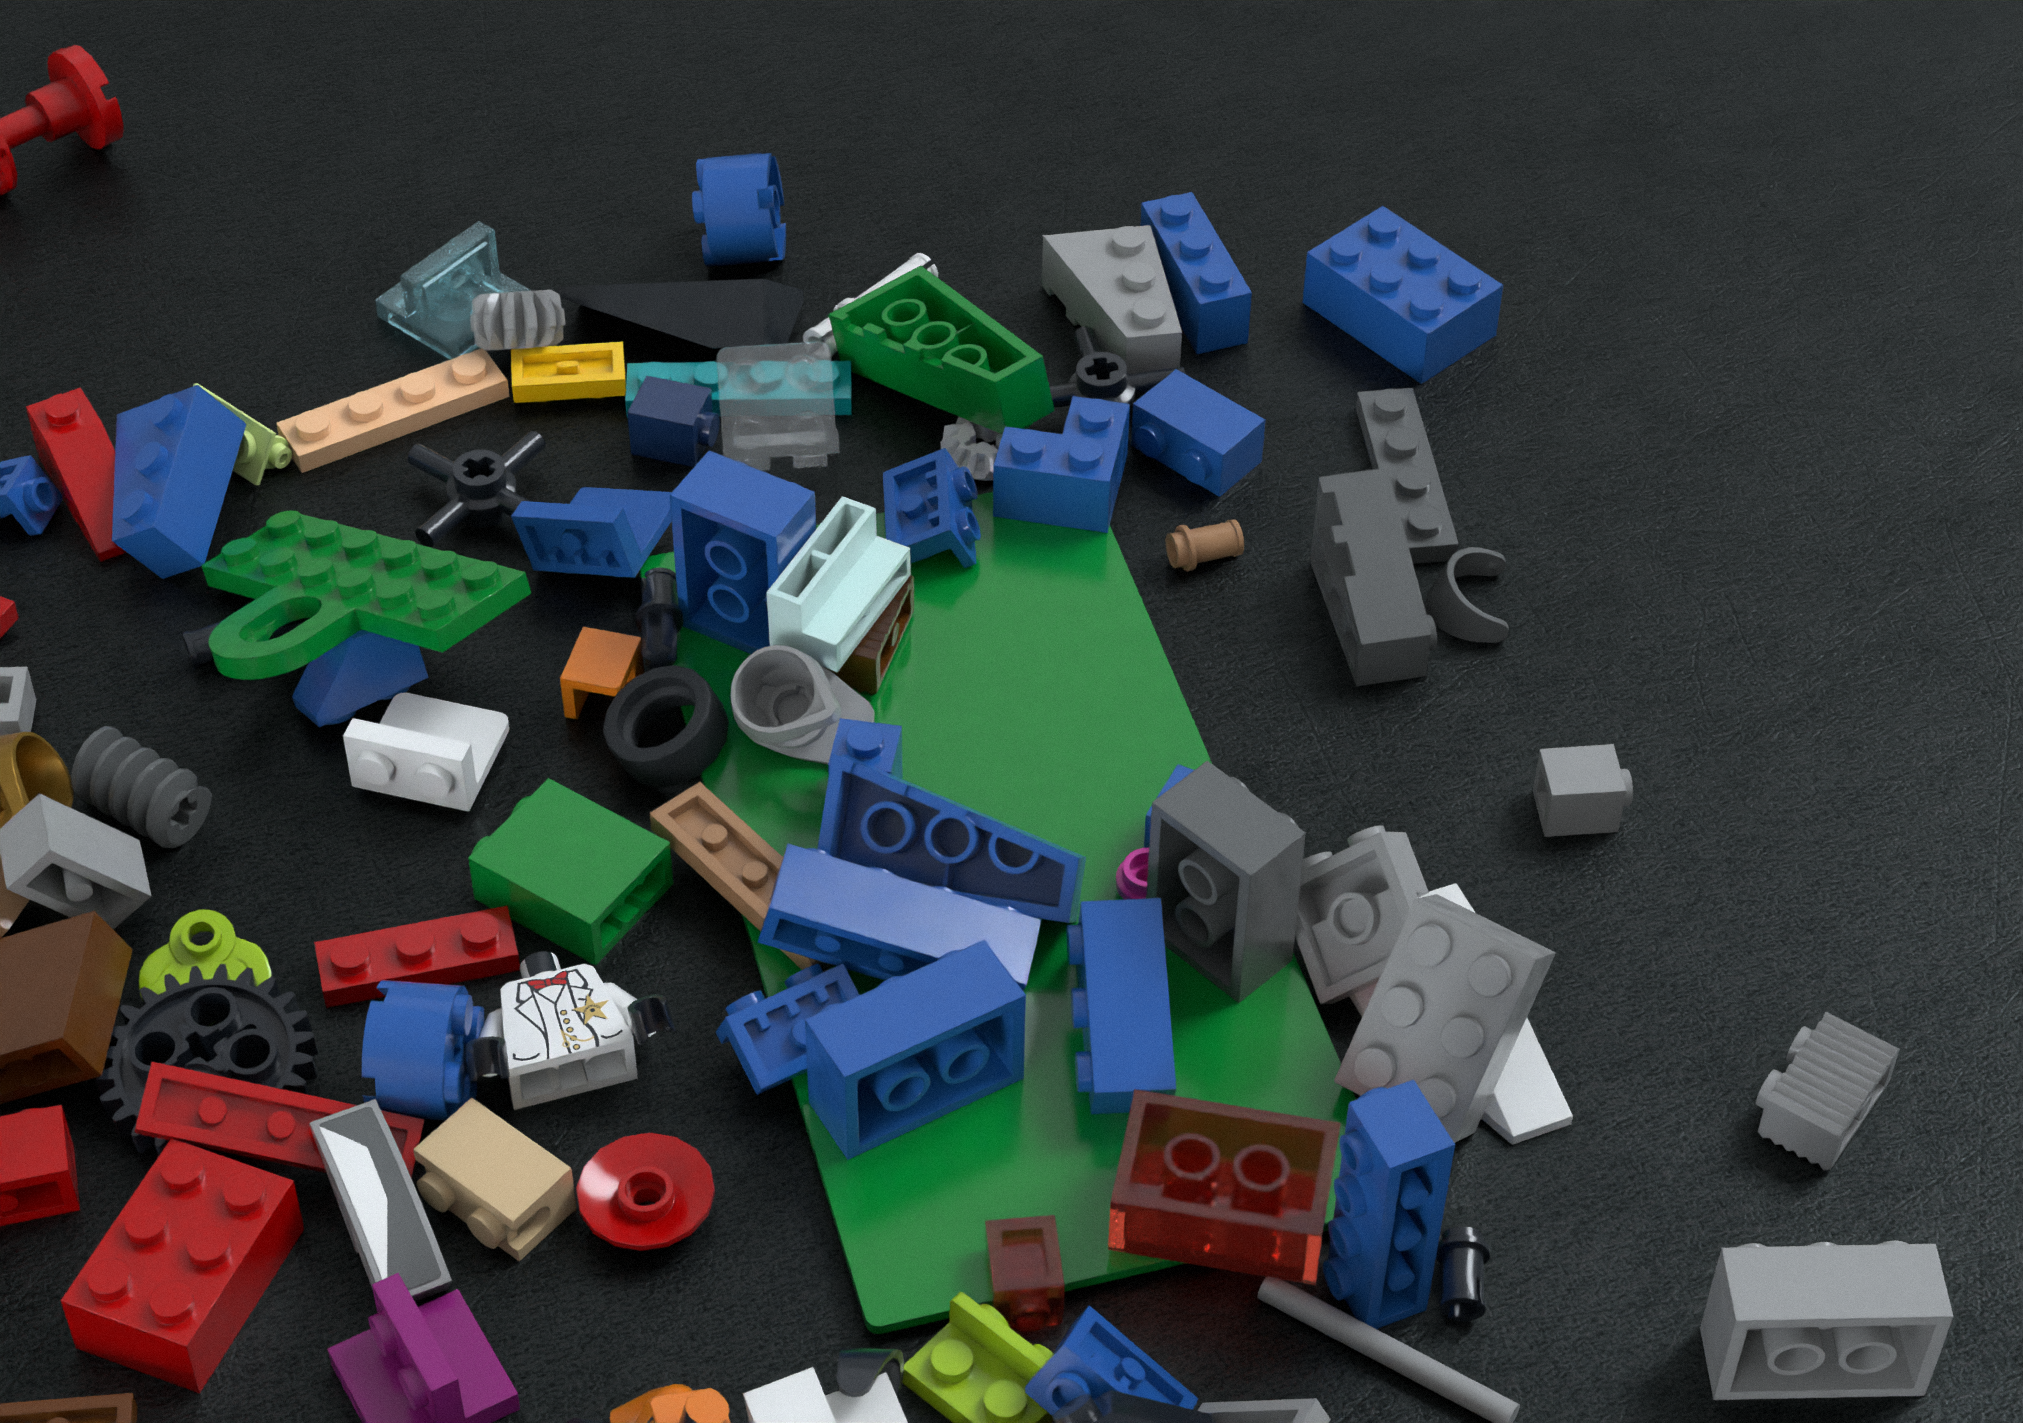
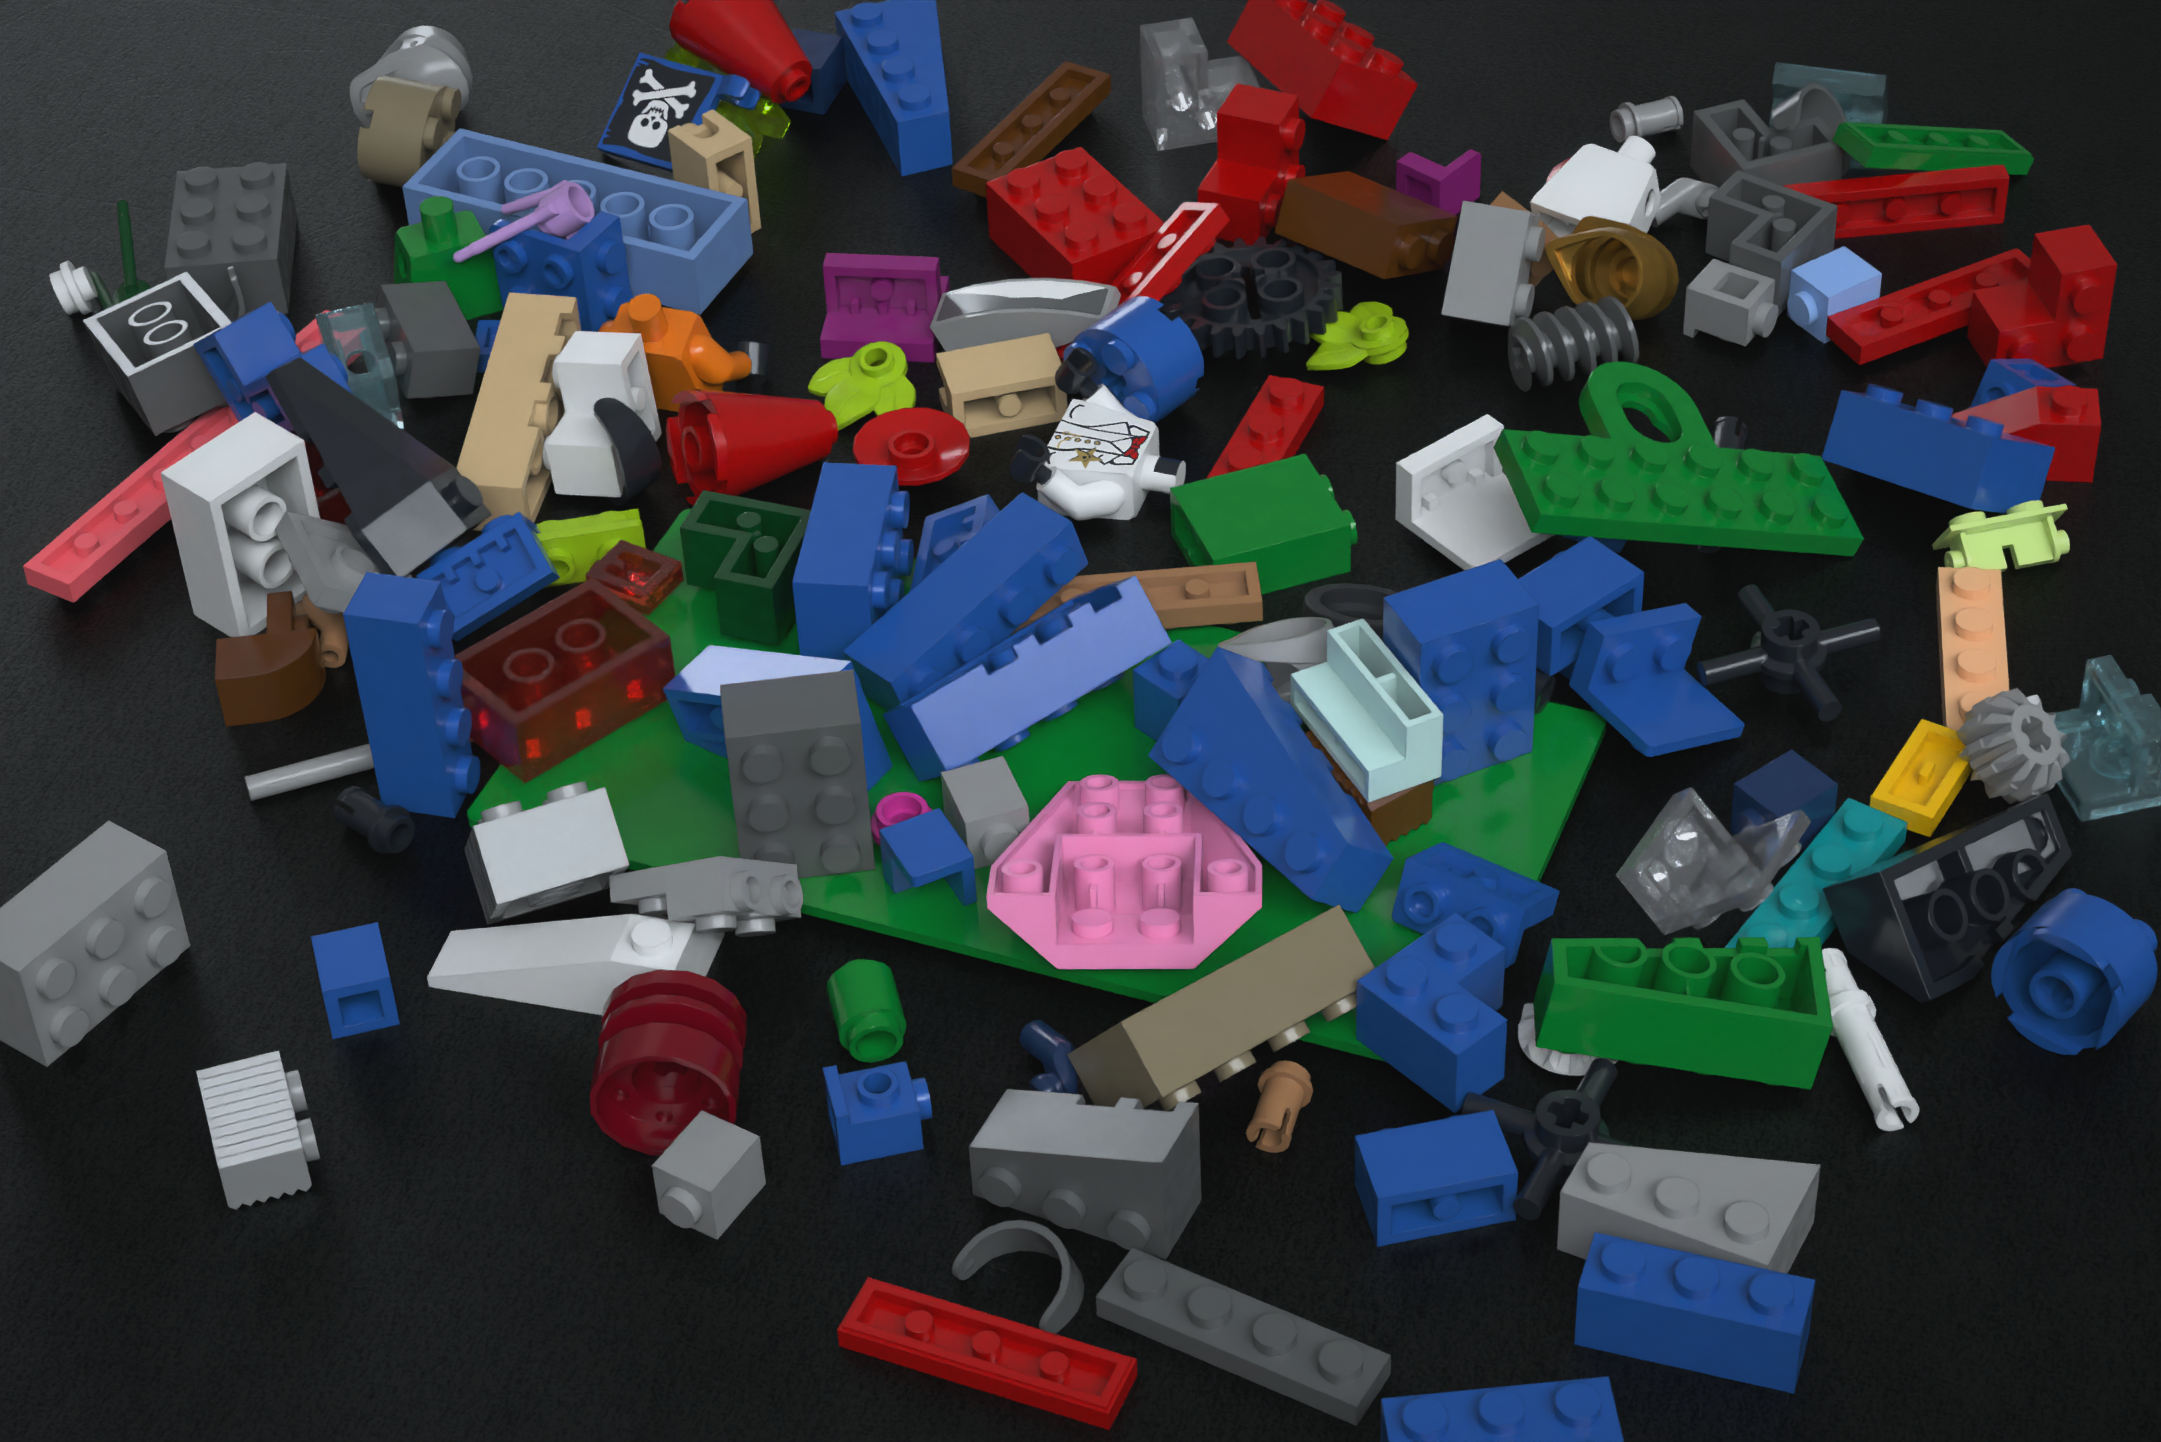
camera: 130 degrees right, 5 degrees down
none -> blue brick [311,922,400,1039]
none -> dark red wheel [590,969,747,1156]
none -> red cone [666,389,838,506]
none -> dark green brick [680,490,811,646]
none -> lime plate [808,341,916,431]
none -> blue brick [823,1061,932,1166]
none -> green brick [827,959,906,1063]
none -> red tile [837,1277,1138,1430]
none -> light grey brick [941,756,1030,869]
none -> bright pink wedge [987,774,1262,969]
none -> dark blue arm [1020,1020,1079,1094]
none -> dark tan wedge [1067,904,1375,1111]
none -> blue wedge [1148,646,1394,913]
none -> blue brick [1518,536,1644,680]

